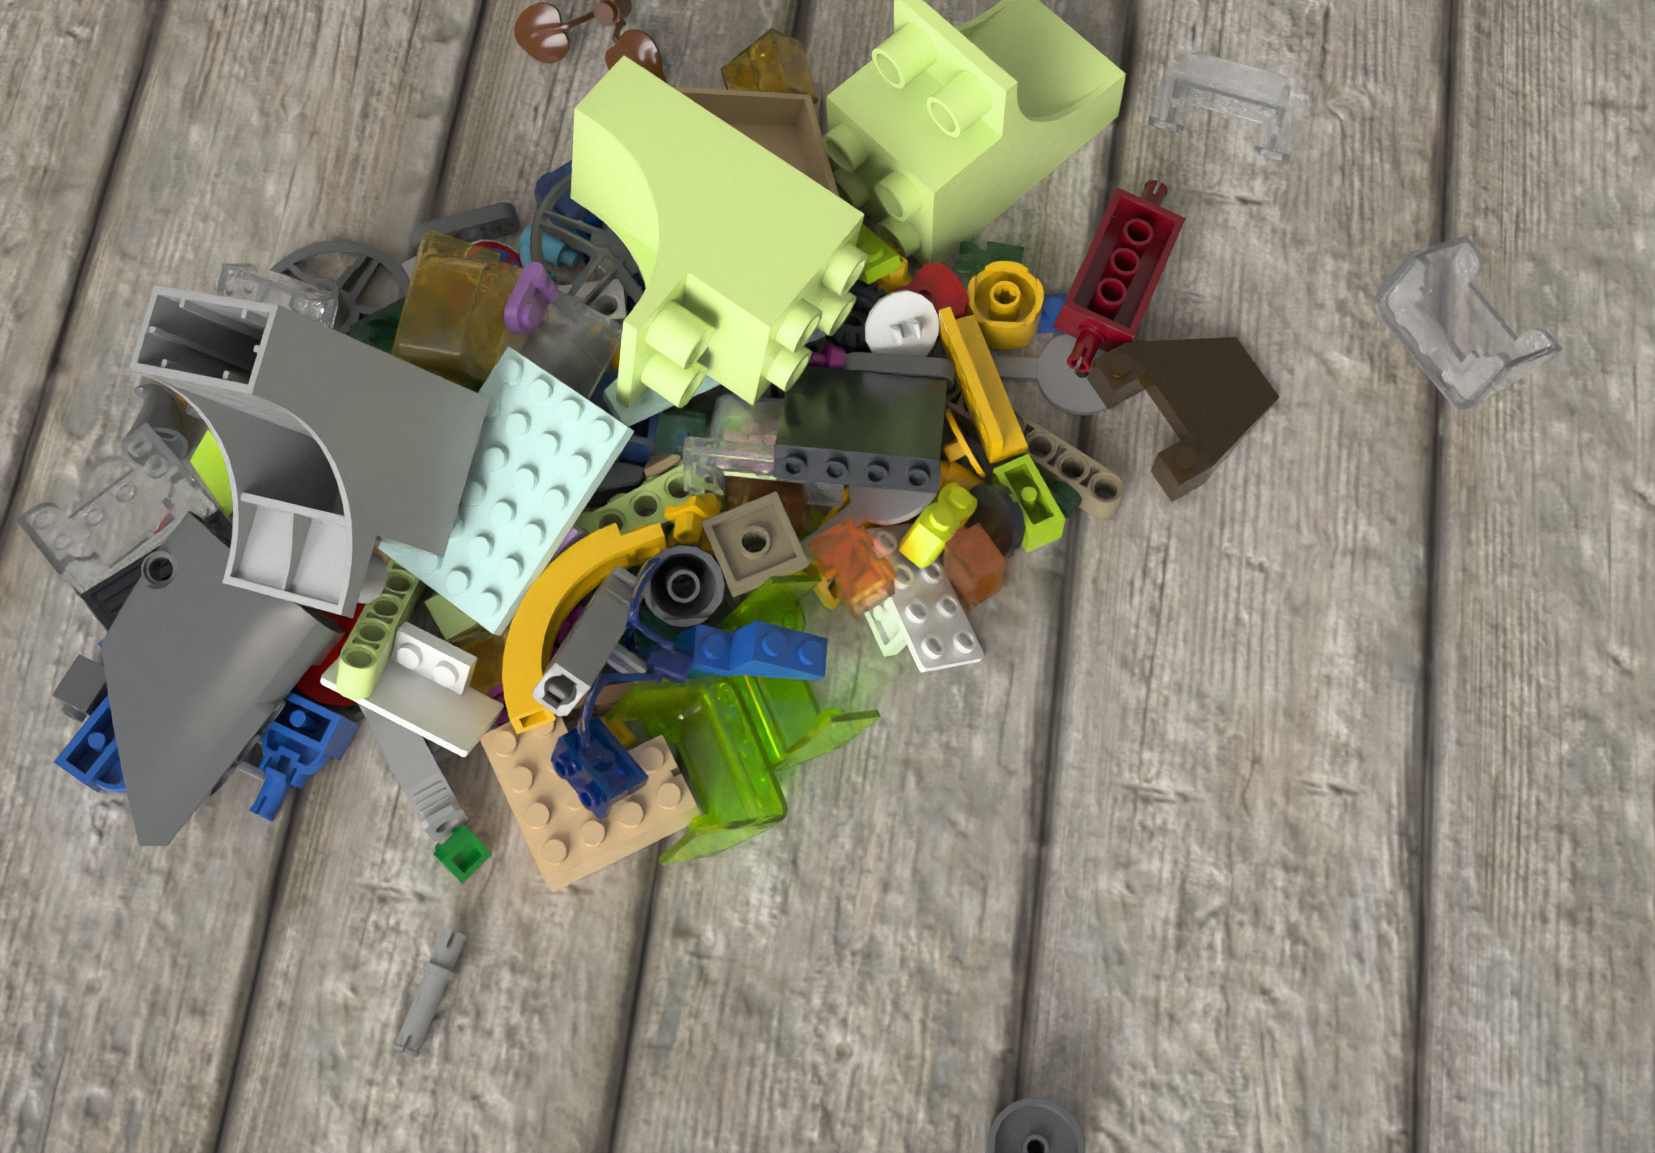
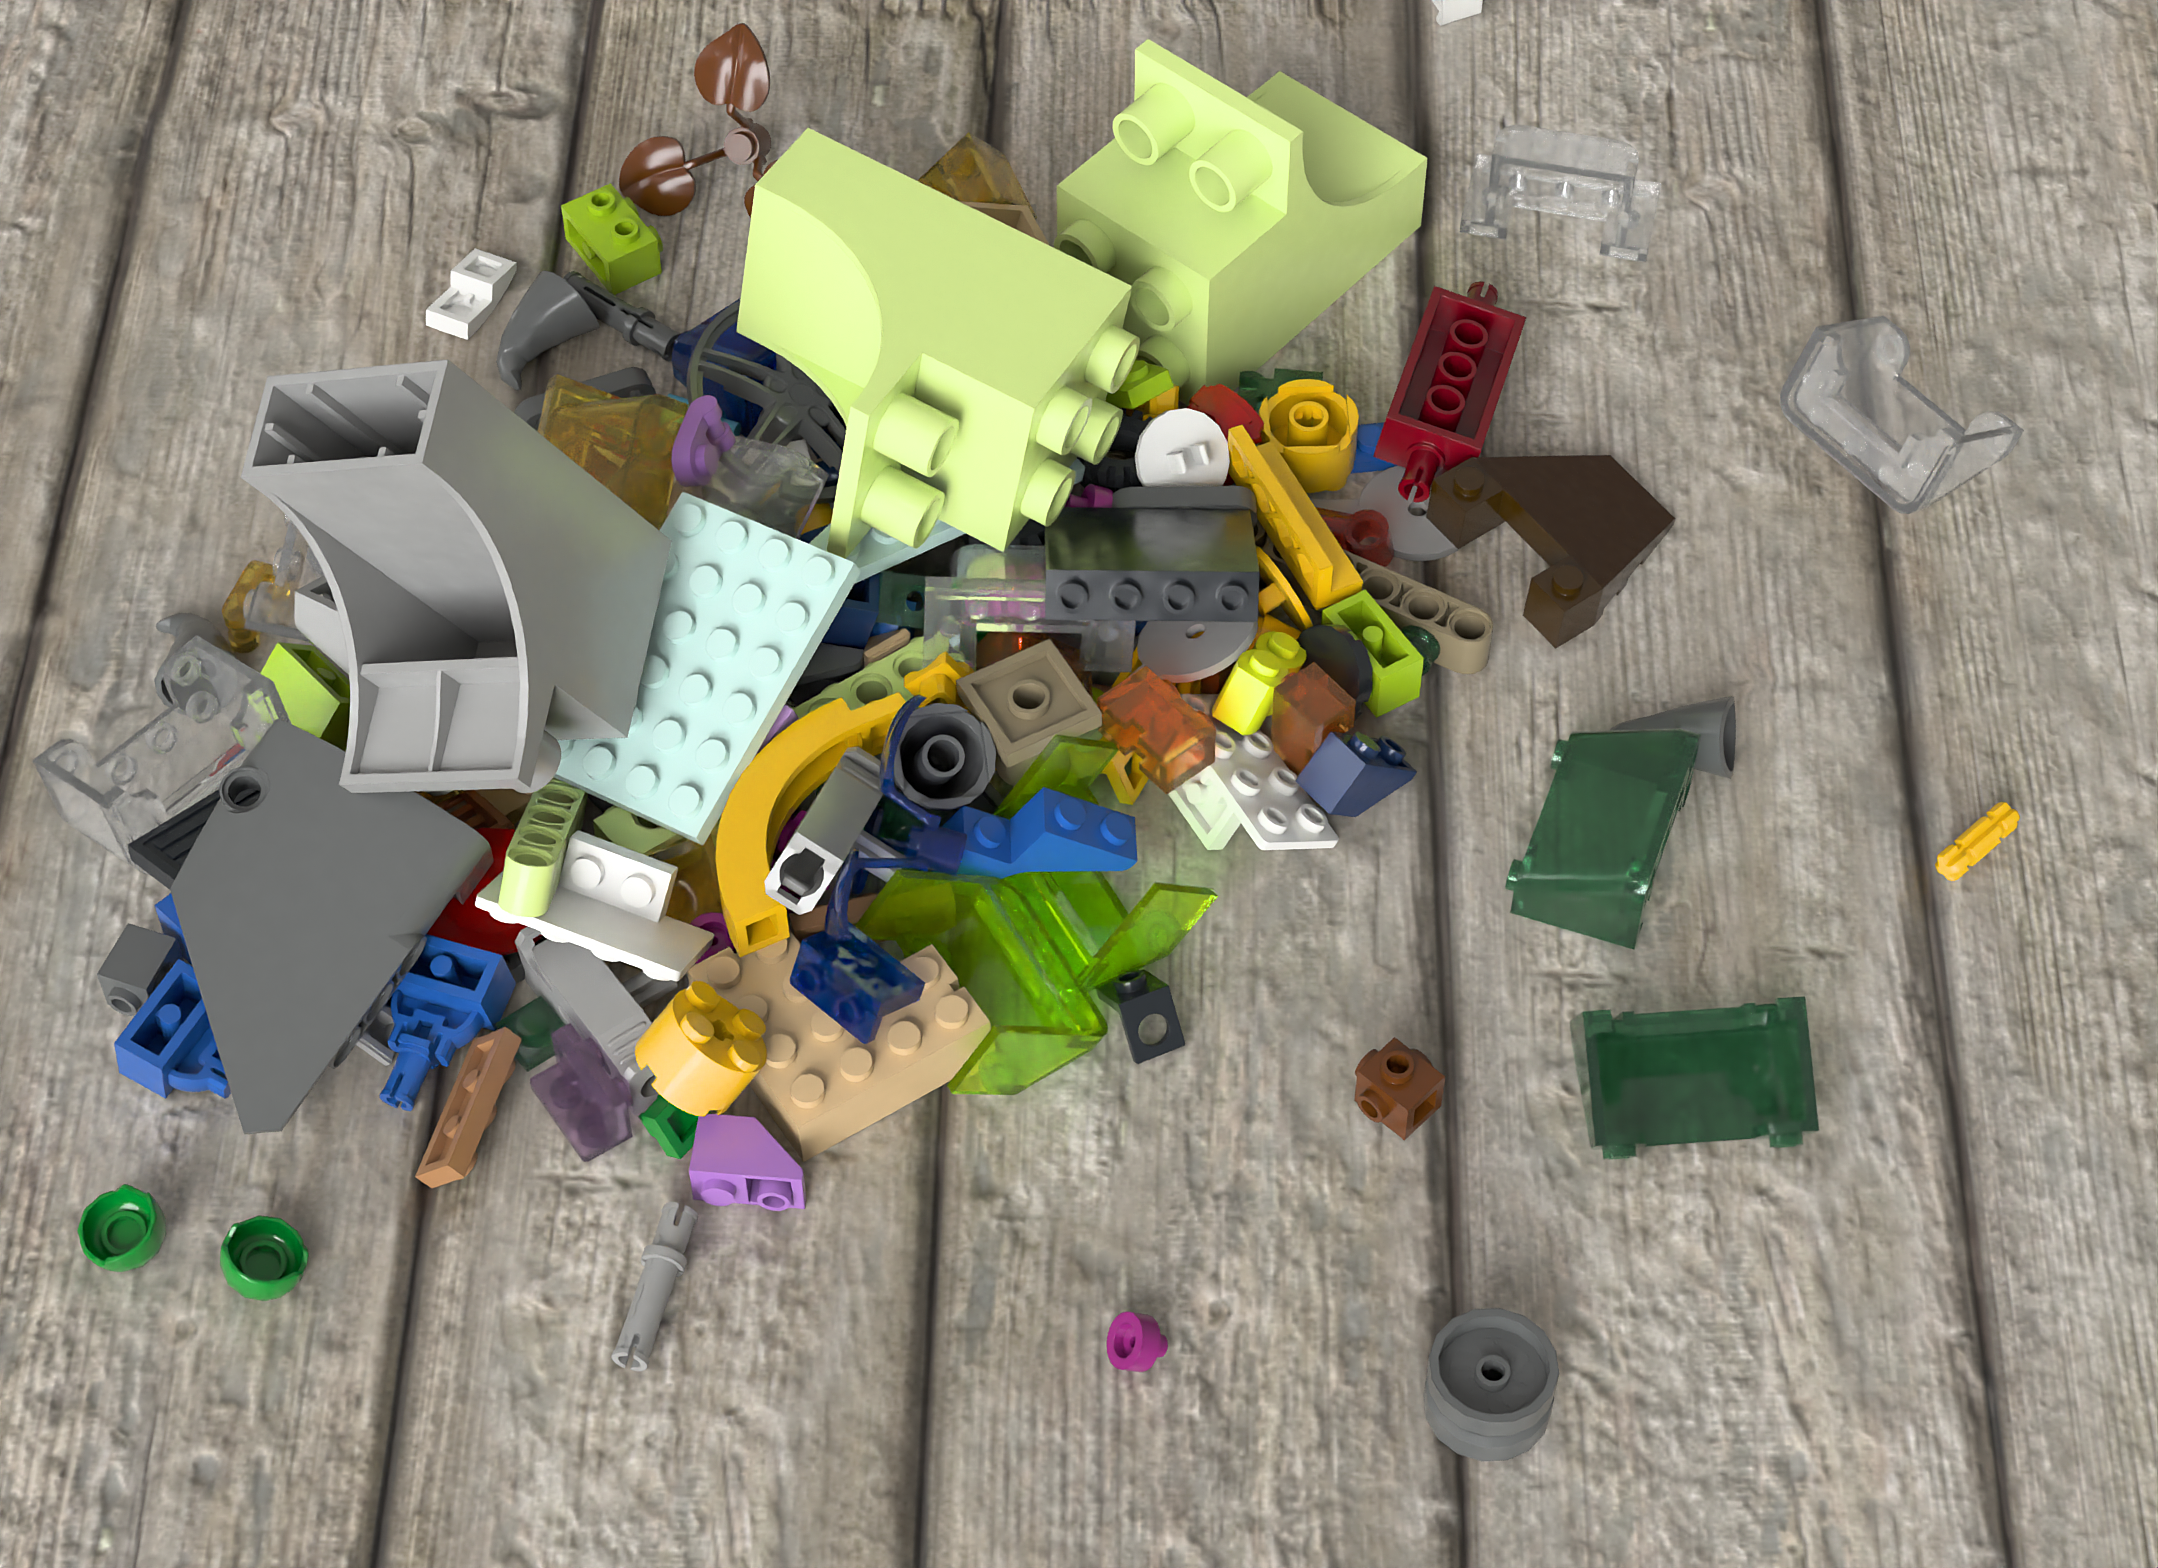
camera: 10 degrees left, 15 degrees down
none -> green hair [77,1184,166,1272]
none -> green hair [220,1215,309,1301]
none -> medium nougat plate [415,1027,522,1188]
none -> white slope [426,248,517,340]
none -> clear green plate [495,996,573,1072]
none -> dark grey hat [496,270,600,390]
none -> clear purple bracket [530,1023,633,1162]
none -> lime brick [561,183,663,295]
none -> dark grey pin [563,271,685,362]
none -> yellow brick [635,980,767,1117]
none -> medium lavender slope [689,1113,806,1211]
none -> black bracket [1096,969,1185,1064]
none -> magenta tile [1106,1311,1168,1372]
none -> dark blue slope [1295,731,1417,817]
none -> clear red piece [1315,507,1394,567]
none -> reddish brown brick [1354,1037,1445,1140]
none -> clear green windscreen [1505,728,1701,950]
none -> clear green windscreen [1570,996,1819,1160]
none -> dark grey hat [1607,696,1736,779]
none -> yellow axle [1935,802,2020,881]

